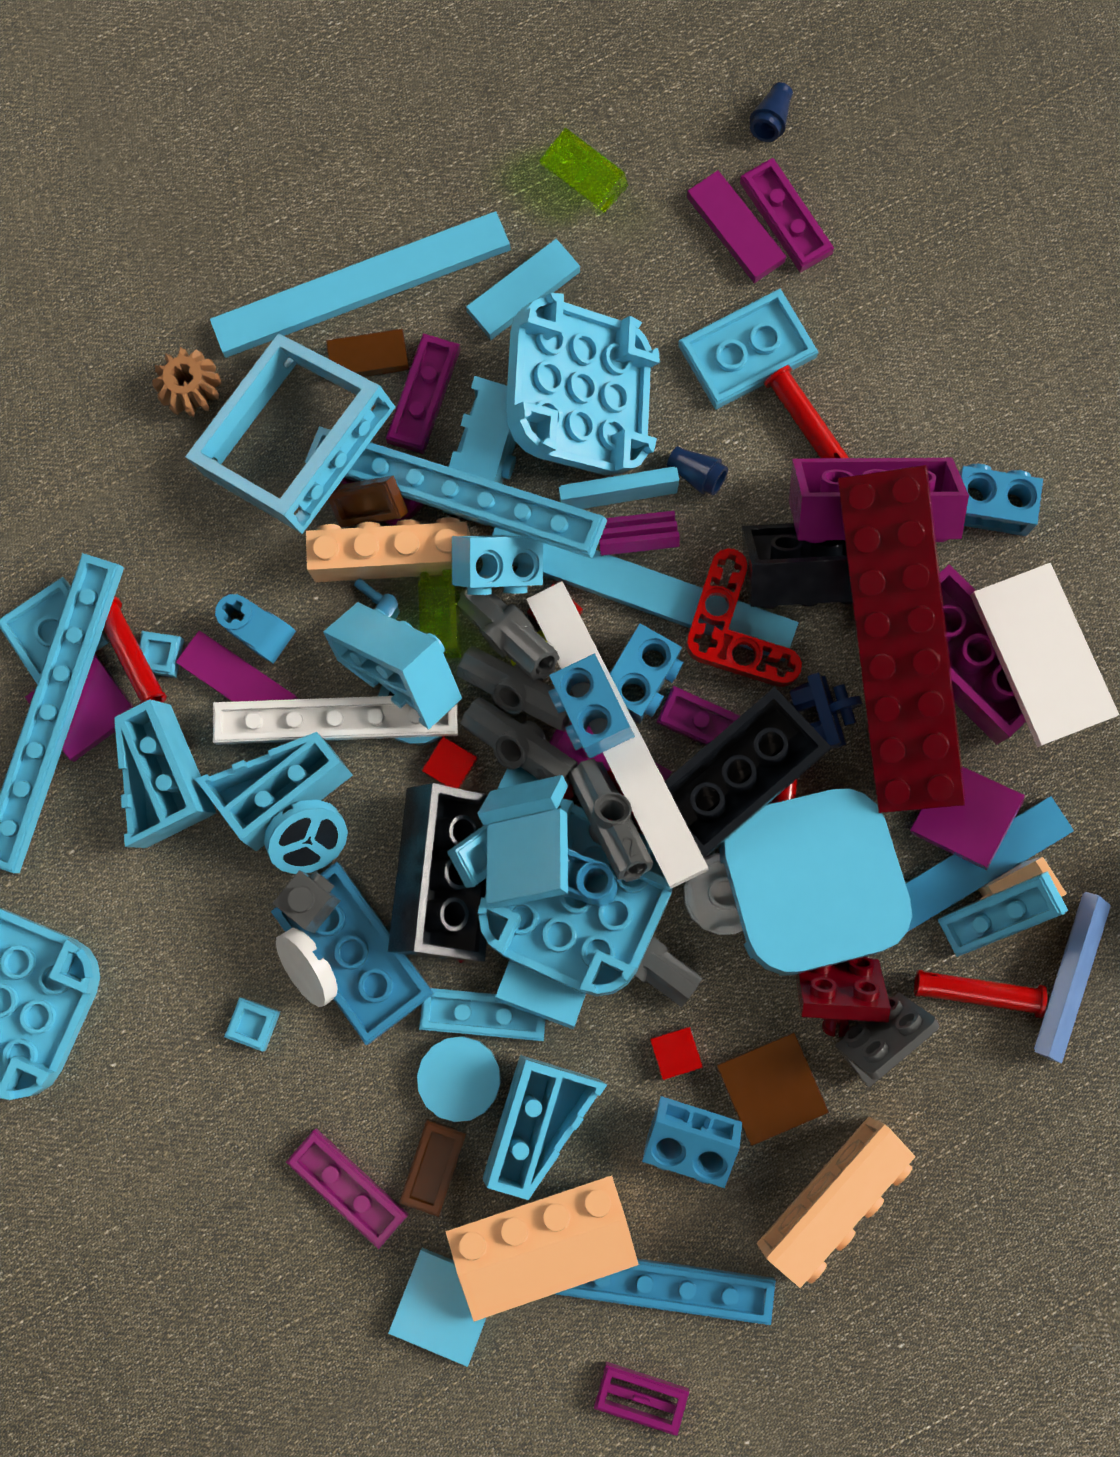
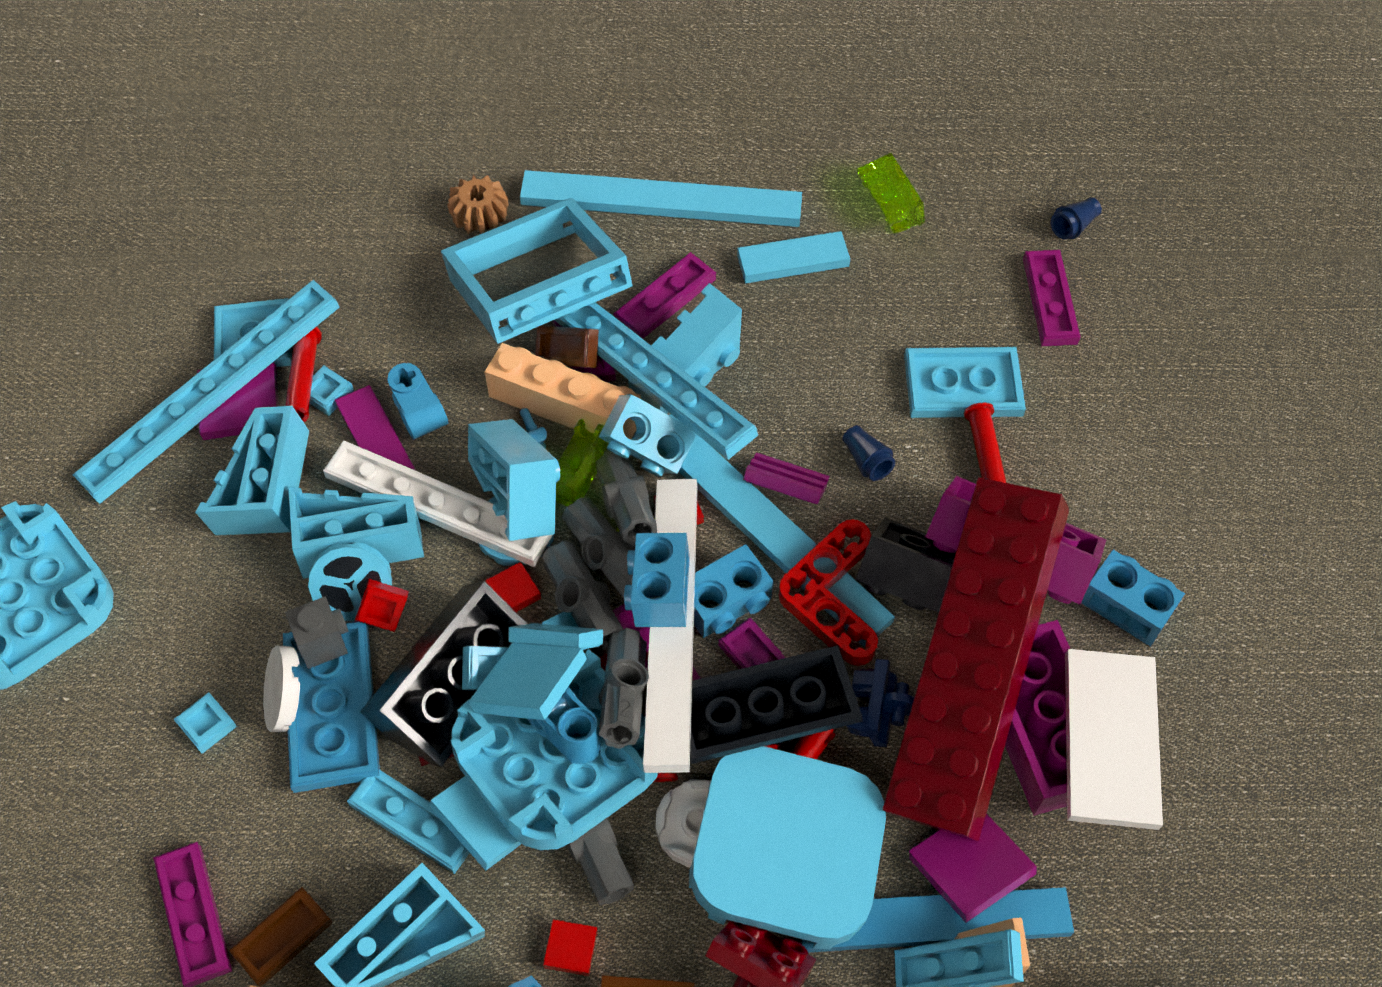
camera: 20 degrees right, 20 degrees down
reddish brown tile [326,329,409,377] -> none
medium azure tile [417,1036,501,1122] -> none
medium azure tile [506,292,660,476] -> none
medium azure tile [559,466,679,509] -> none
magenta tile [687,170,787,283] -> none
none -> red tile [355,579,409,632]

